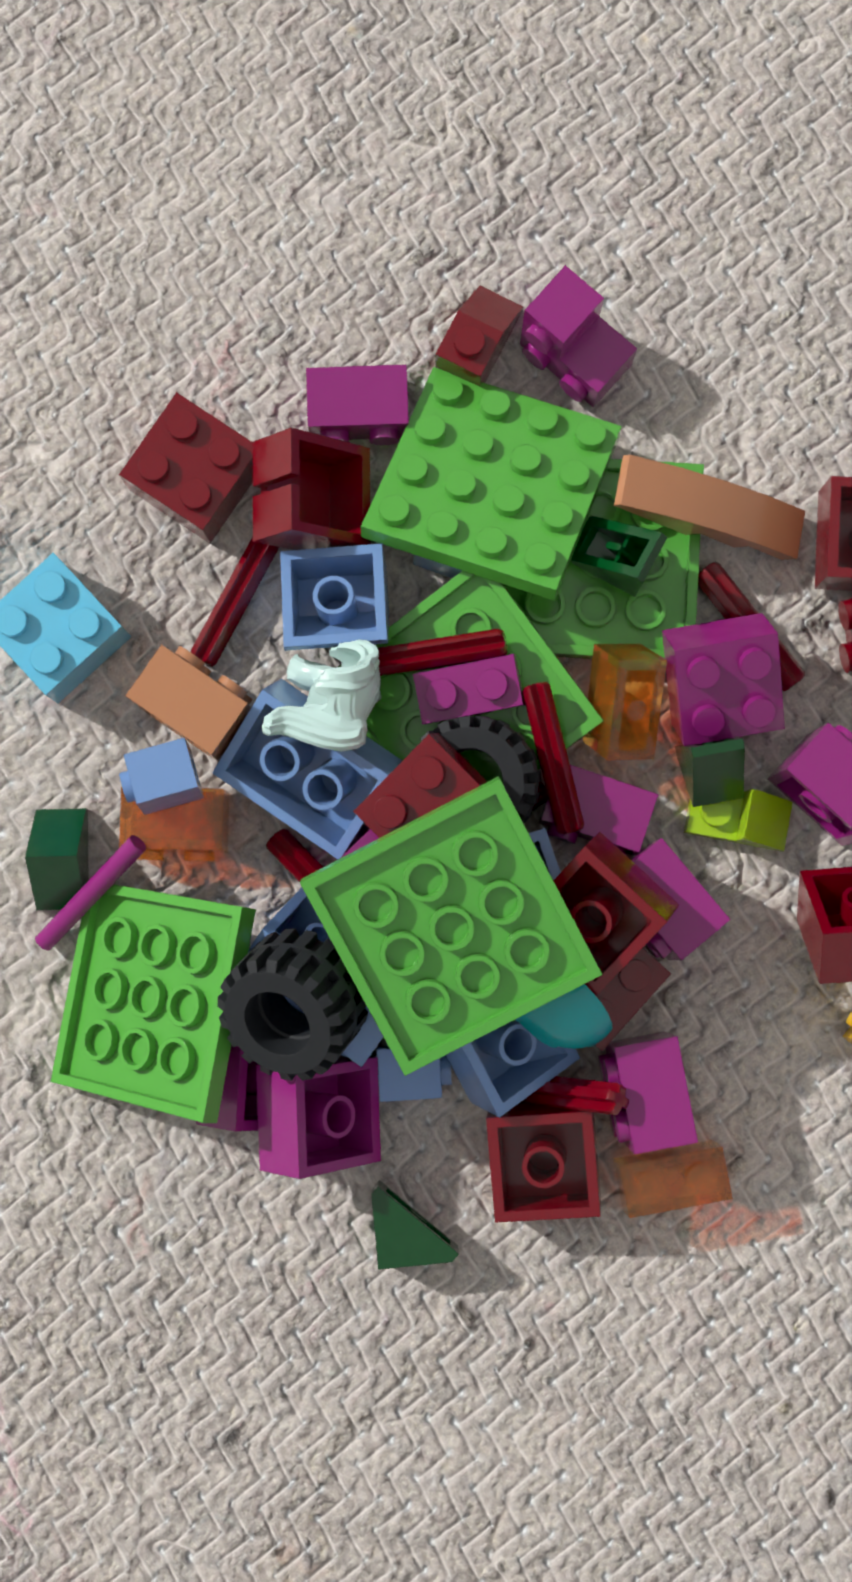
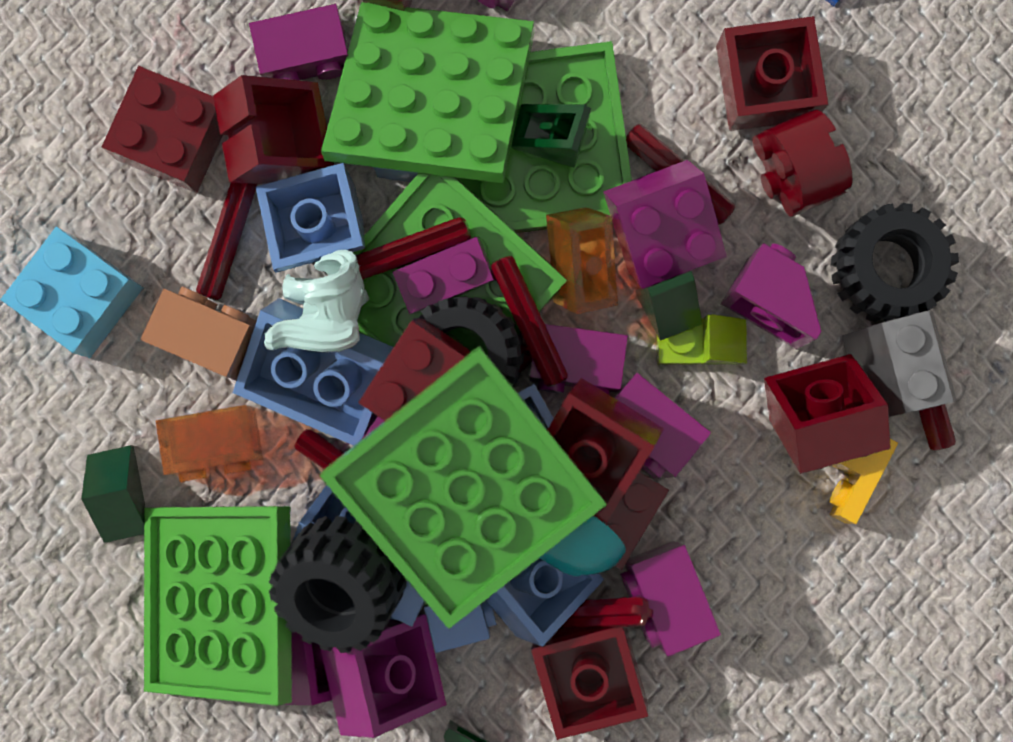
camera: 10 degrees left, 0 degrees up
magenta bar [35,835,147,951] -> none
medium blue brick [119,737,204,815] -> none
clear orange brick [613,1140,733,1218] -> none
nougat slope [614,455,805,560] -> none

